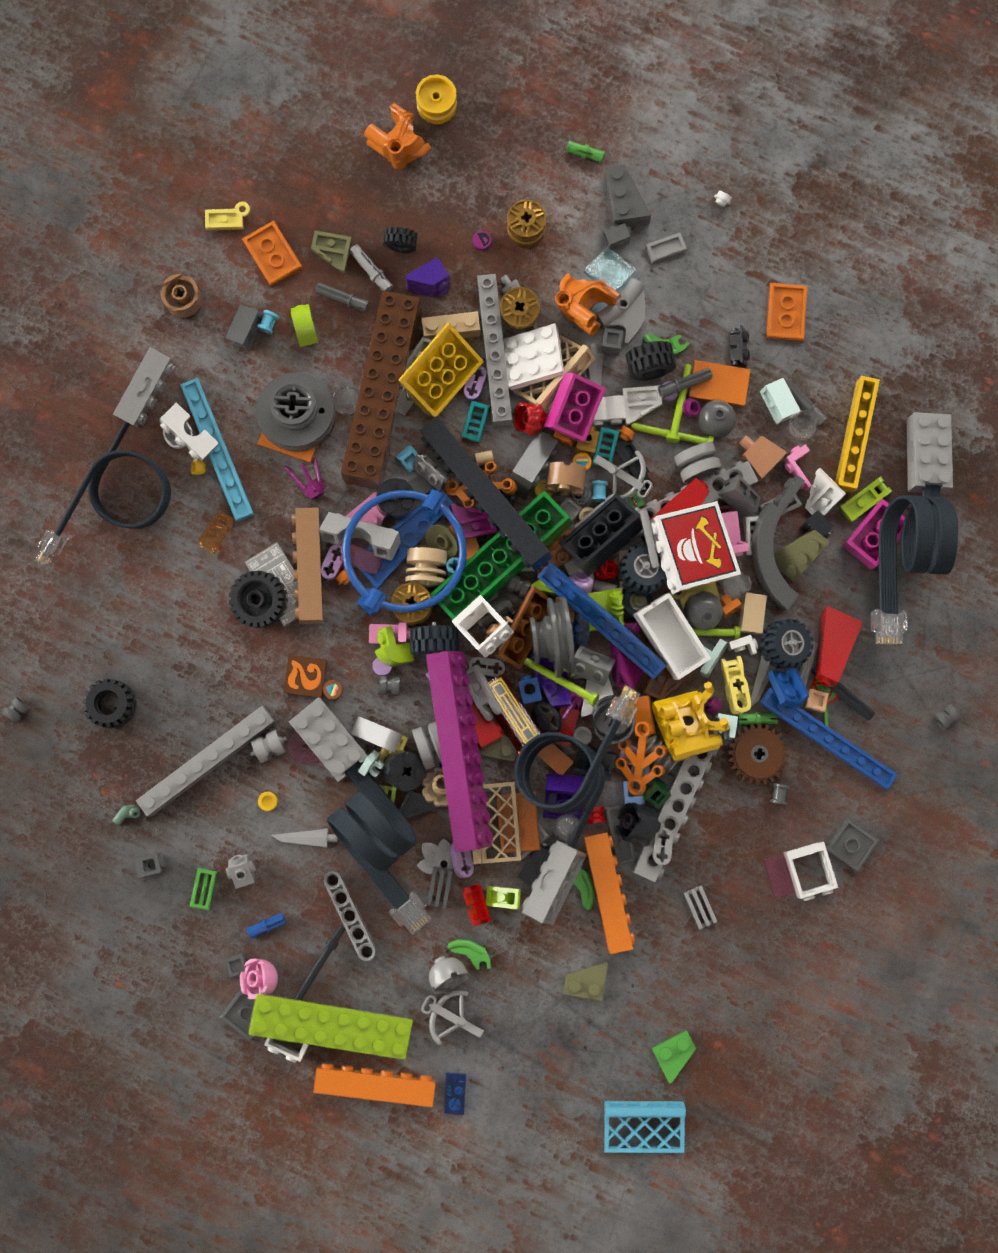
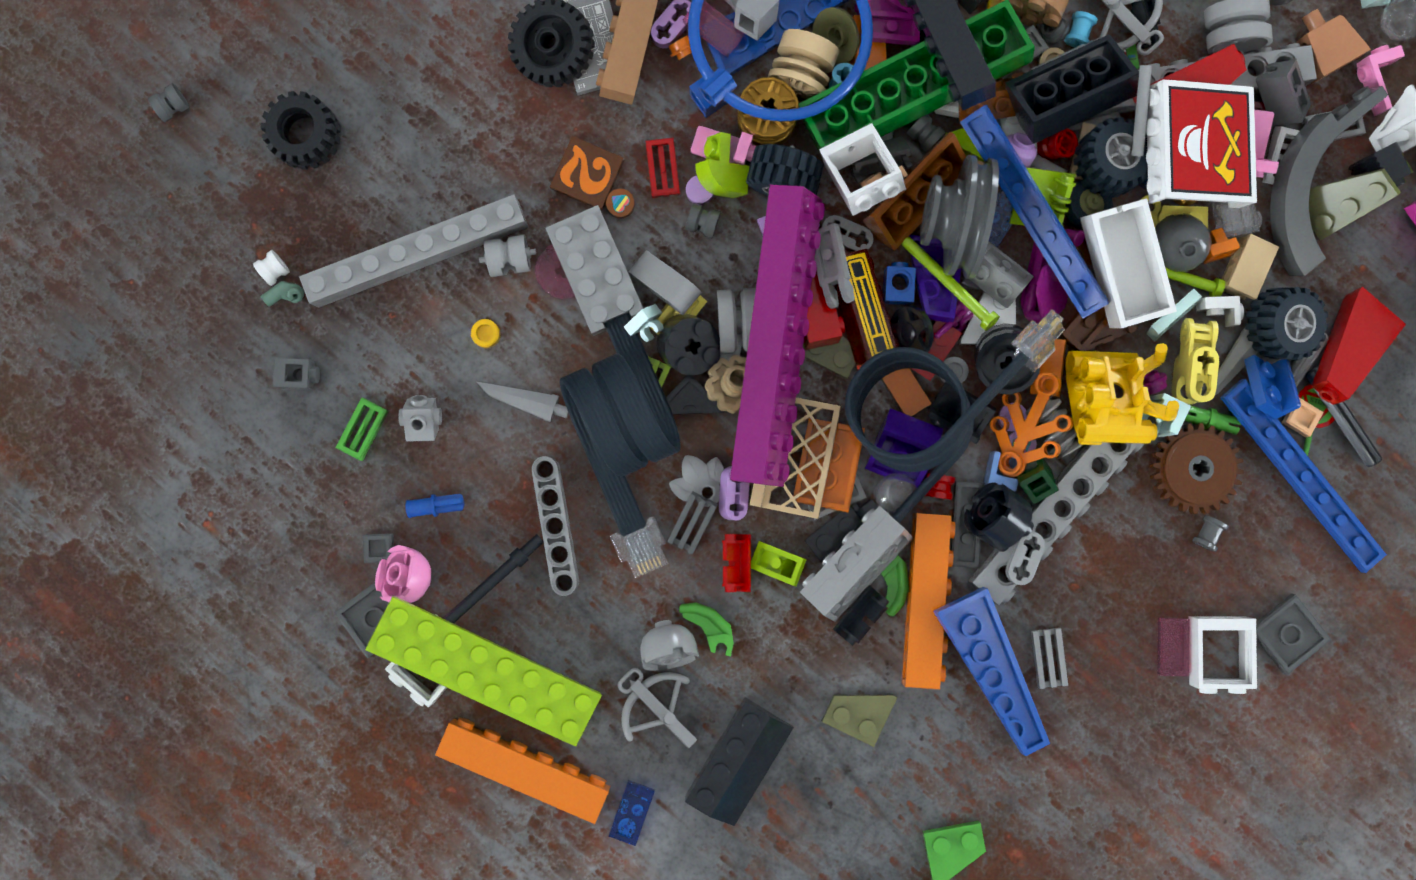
camera: 20 degrees right, 5 degrees up
none -> white wheel [253,250,290,286]
none -> red tile [646,138,680,198]
none -> black slope [685,697,794,826]
none -> black hinge [833,585,889,646]
none -> blue wing [934,587,1050,756]

